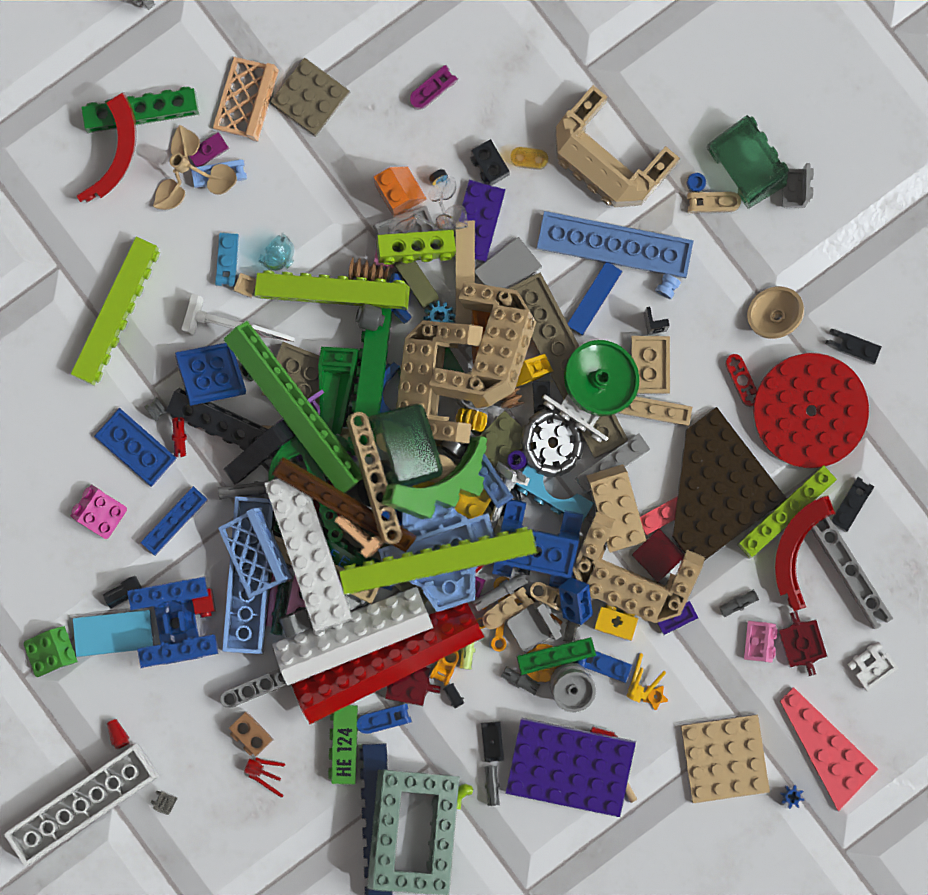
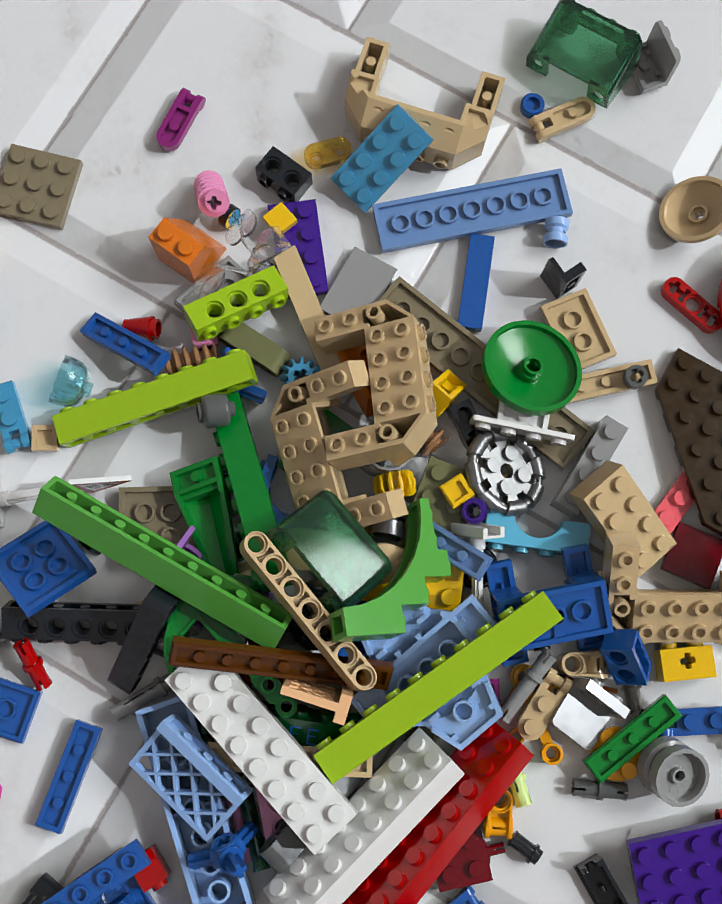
camera: 30 degrees left, 5 degrees down
none -> blue plate [80,312,171,376]
none -> red cone [122,316,162,341]
none -> blue bush [187,821,259,879]
none -> bright pink piece [193,170,230,217]
none -> yellow tile [262,202,298,238]
none -> dark azure plate [330,104,434,213]
none -> yellow tile [438,473,475,509]
none -> dark grey bush [622,365,648,390]

